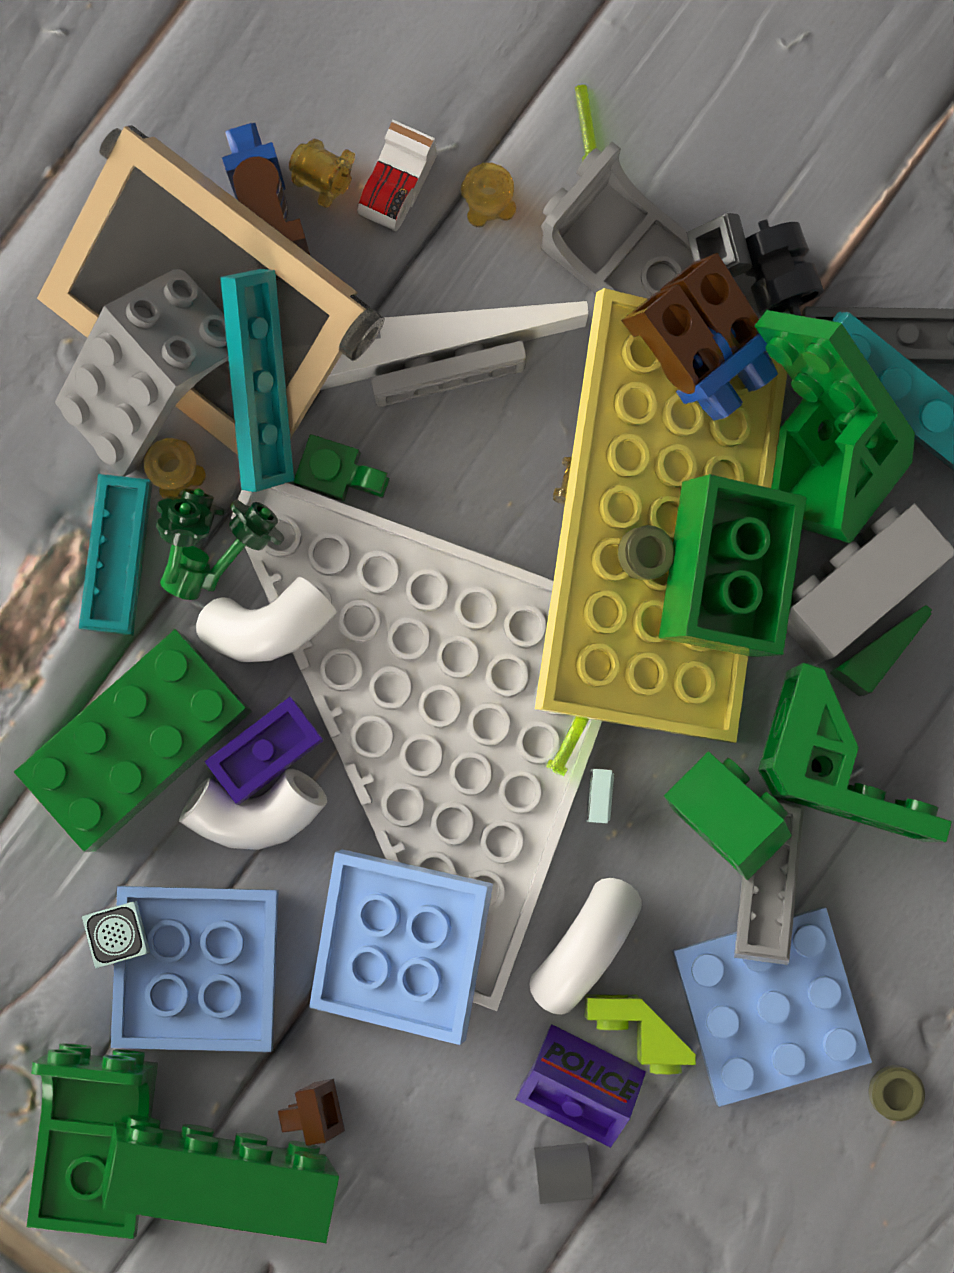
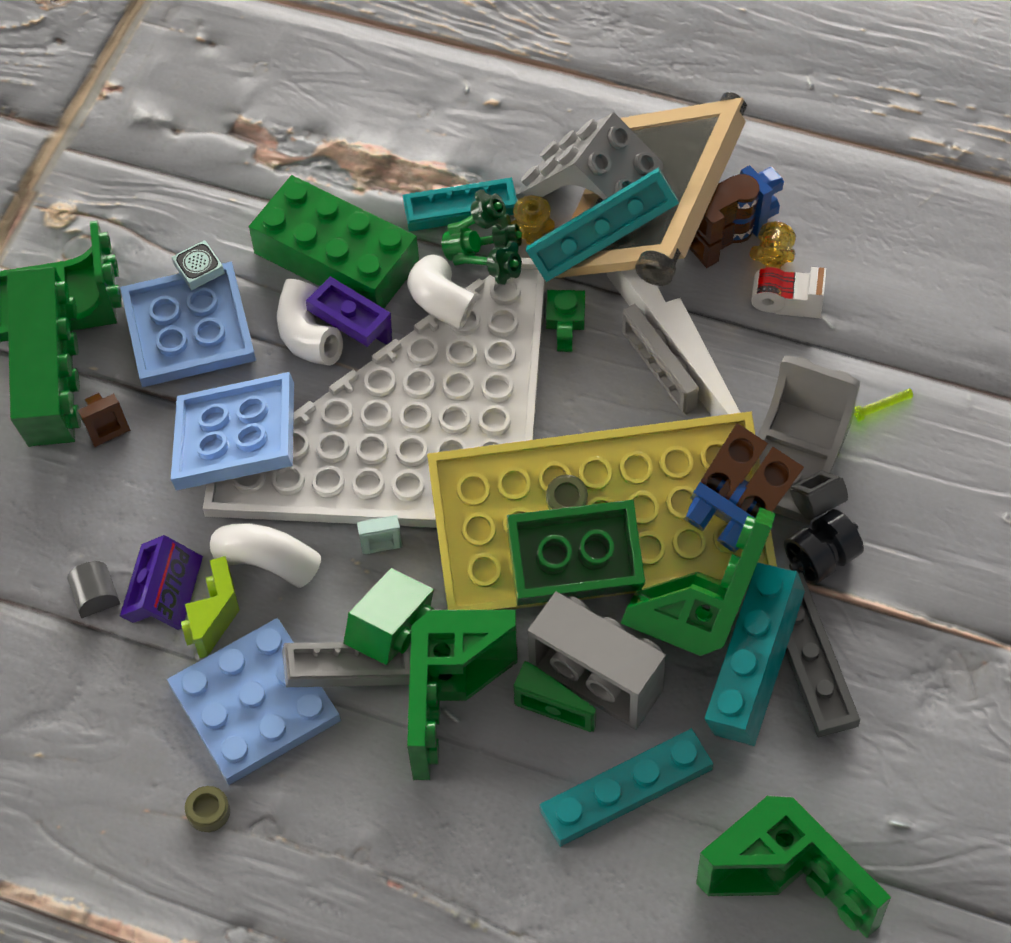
camera: 80 degrees right, 25 degrees down
clear yellow brick [460,163,516,228] -> none
clear neon green piece [546,716,589,777] -> none

